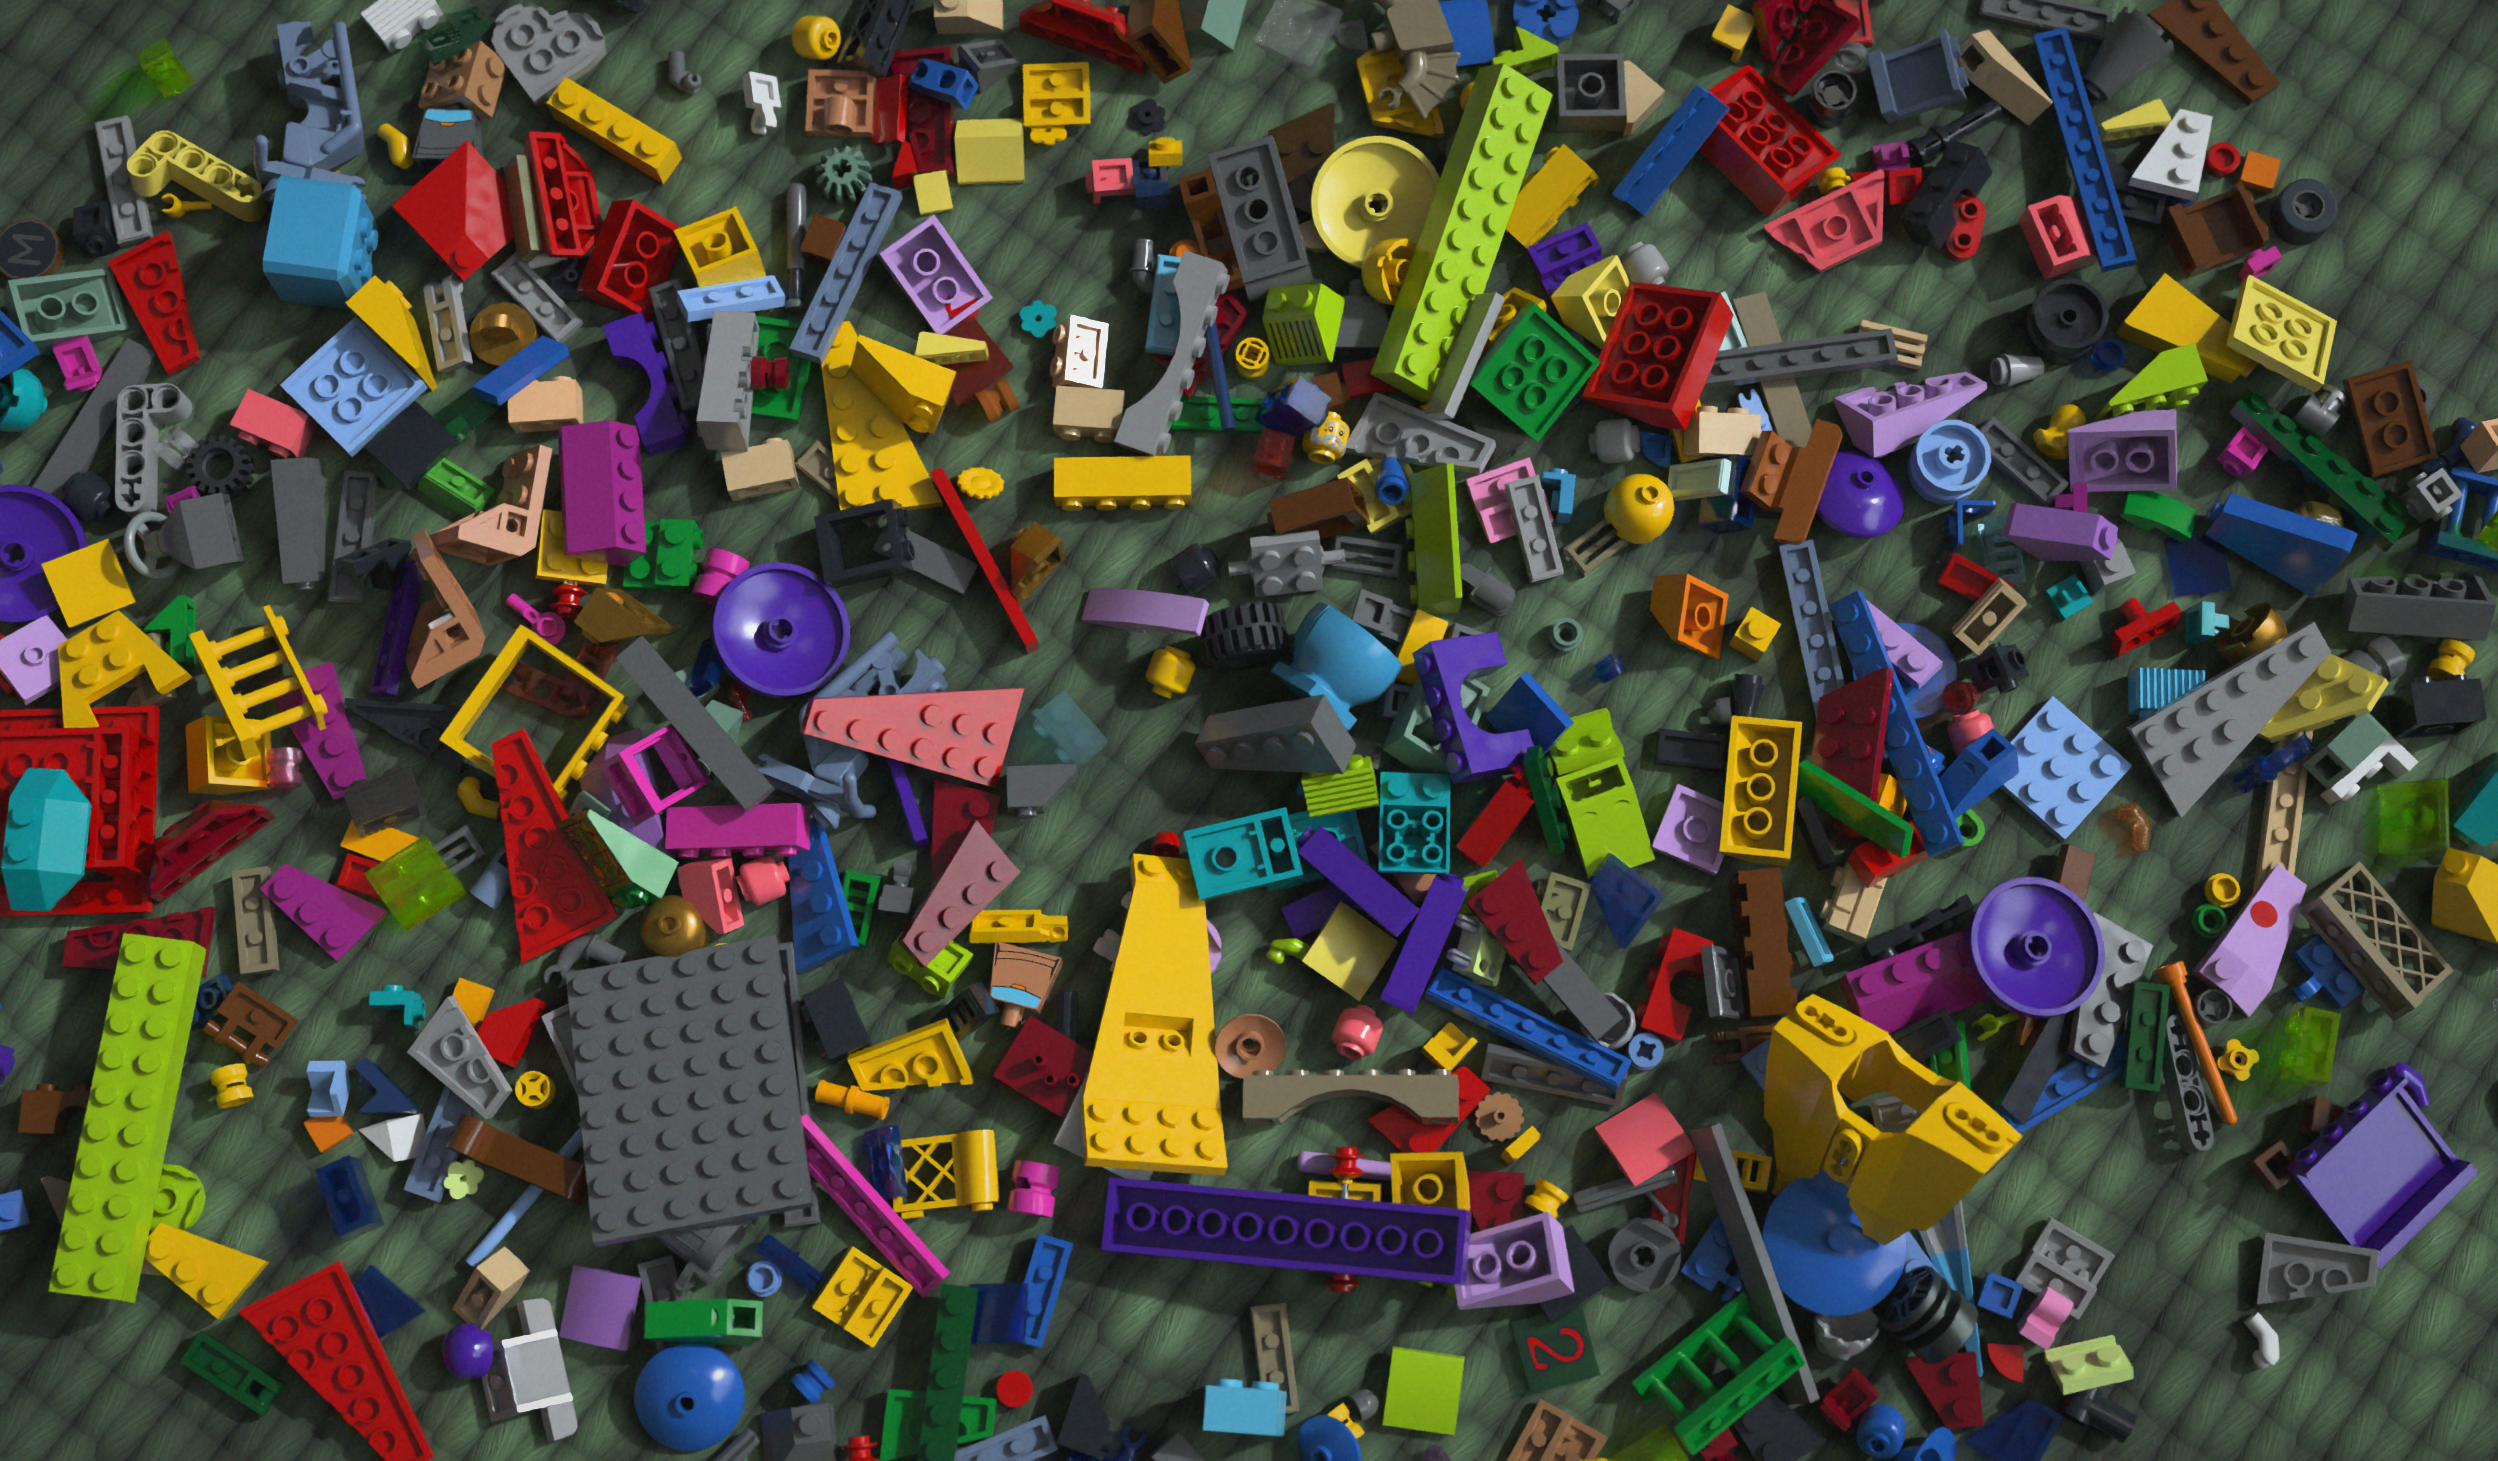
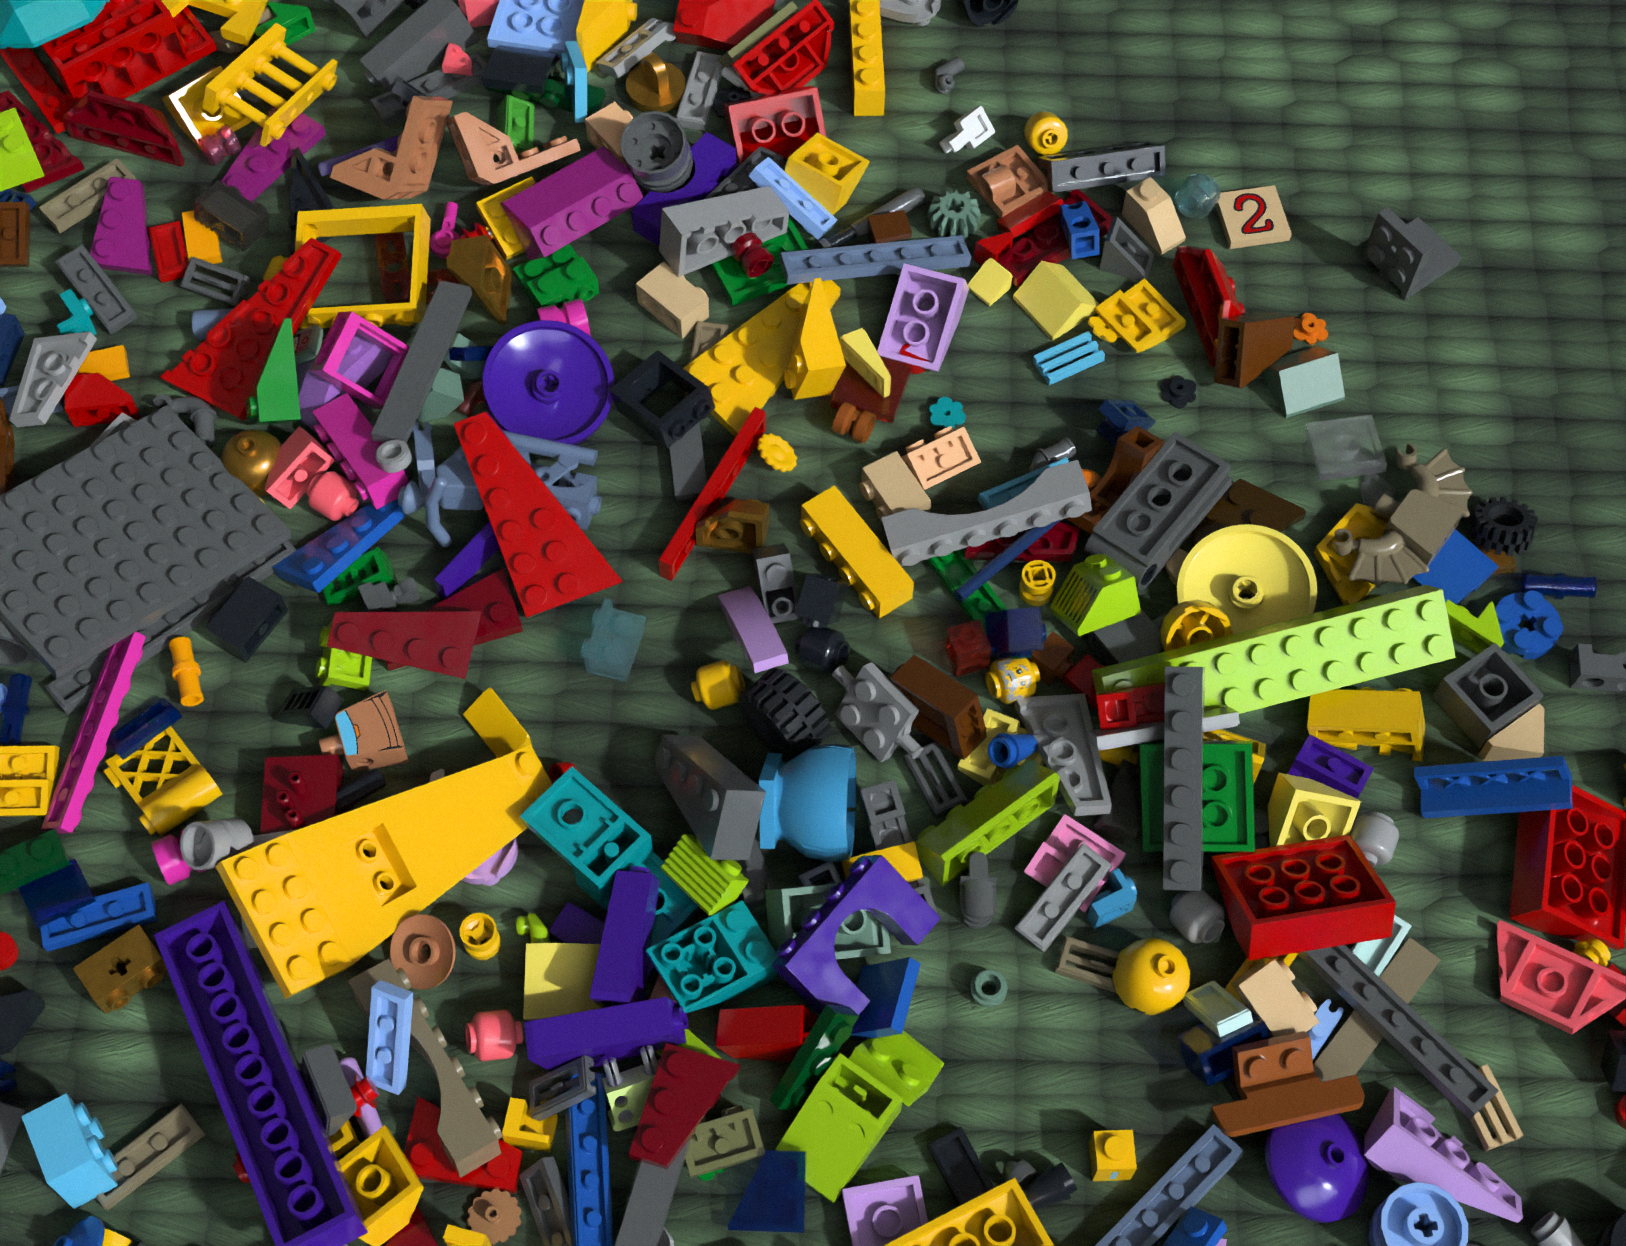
camera: 55 degrees right, 15 degrees down
clear neon green slope [364,835,467,931] -> none
blue tile [472,335,569,406] -> none
yellow wheel [515,1071,556,1109] -> none
yellow wing [848,1018,974,1091] -> none
yellow hinge [969,909,1068,944] -> none
dark grey slope [1007,764,1078,819] -> none
coral bracket [1085,158,1135,204] -> none
yellow plate [1149,137,1182,167] -> none
clear blue plate [1592,653,1625,684] -> none
blue tile [1639,432,1673,471] -> none
orange slope [1650,574,1729,660] -> none
none -> dark grey tile [55,244,138,335]
none -> pearl gold brick [73,924,168,1014]
none -> light grey wheel [180,818,253,870]
none -> dark grey slope [301,1044,357,1136]
none -> light blue plate [366,980,413,1095]
none -> light grey tile [375,440,412,473]
none -> coral tile [442,43,473,76]
none -> yellow wheel [460,913,501,960]
none -> yellow slope [463,687,532,758]
none -> dark grey tile [528,1055,596,1121]
none -> medium azure wing [560,41,587,123]
none -> dark grey wheel [621,111,693,193]
none -> dark grey slope [751,543,801,624]
none -> black brick [795,573,849,628]
none -> medium azure tile [1033,331,1105,386]
none -> red slope [1096,682,1165,731]
none -> dark grey arch [1163,666,1205,891]

